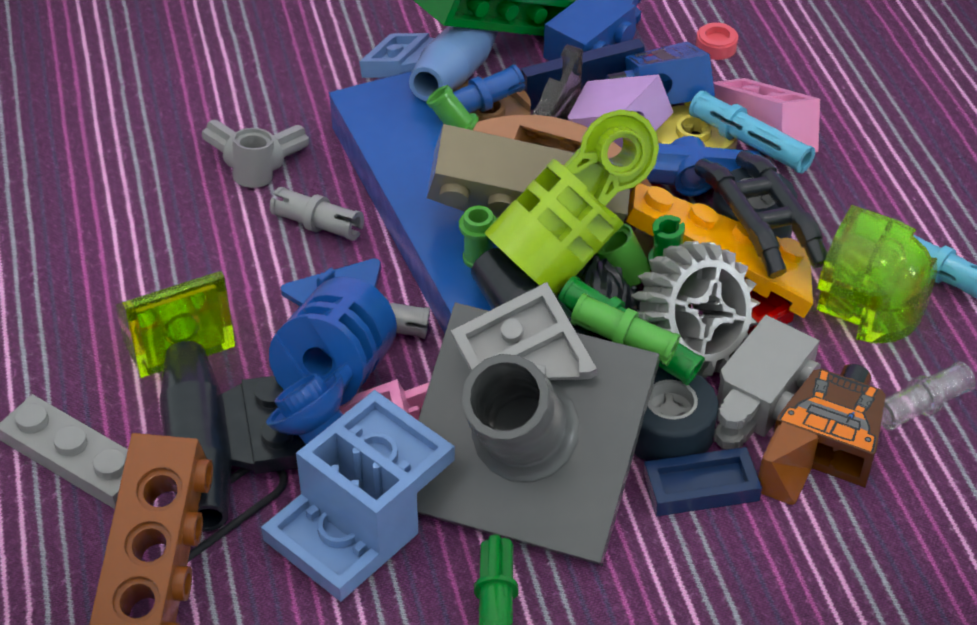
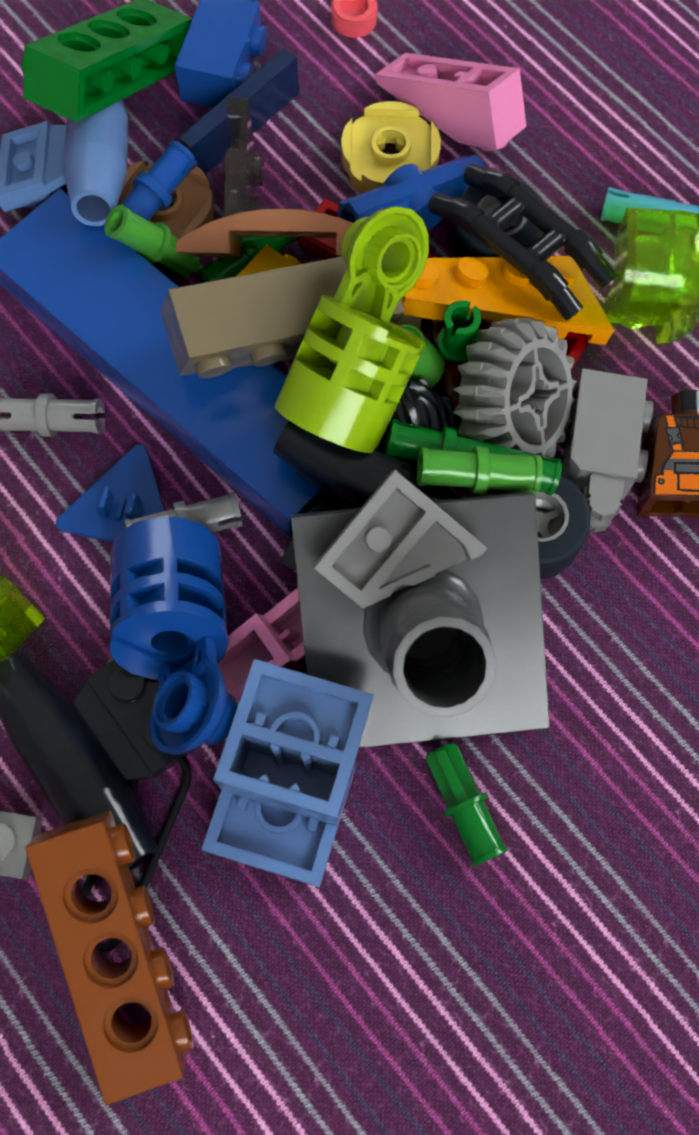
camera: 25 degrees left, 25 degrees up
bright green pin [459,205,497,268] -> none
lavender torso [568,74,673,148] -> none
blue torso [606,41,715,105] -> none
dark blue tile [643,447,762,517] -> none
medium azure pin [689,90,815,174] -> none
dark orange slope [758,422,819,505] -> none

